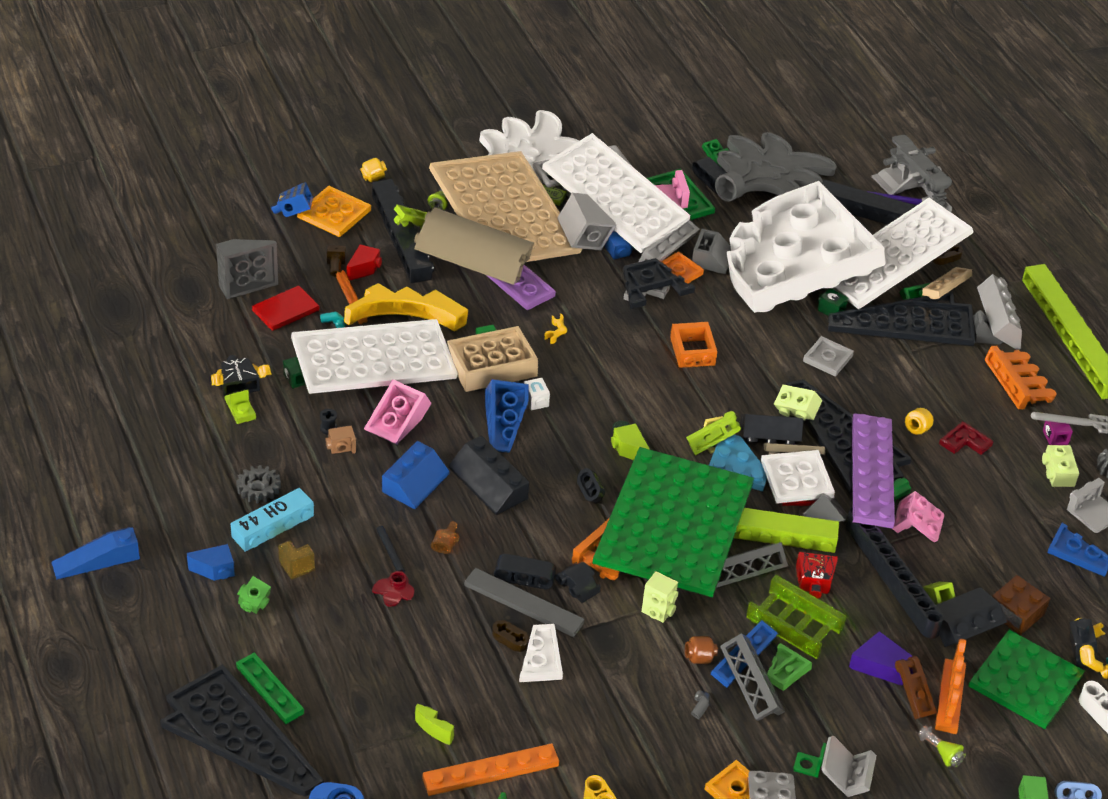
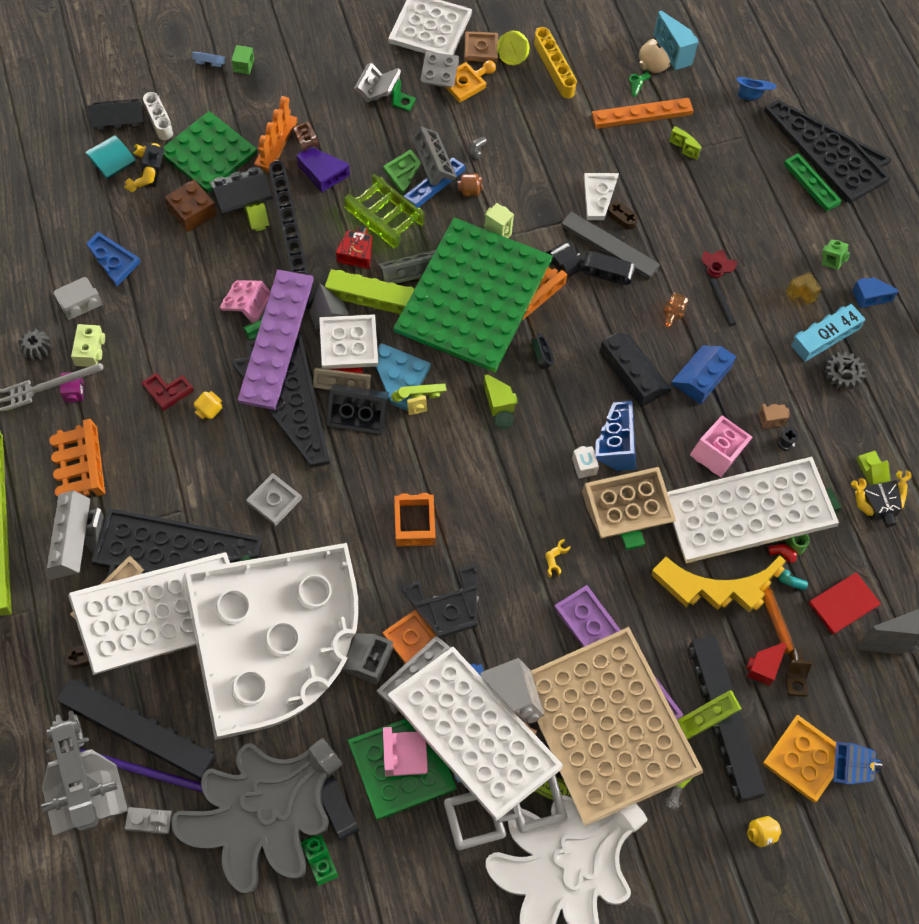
camera: 175 degrees left, 20 degrees up
dark tan cylinder [414,208,534,285] -> none
yellowish green brick [774,385,822,420] -> none
piece [918,725,966,768] -> none
none -> light grey hinge [125,807,173,834]

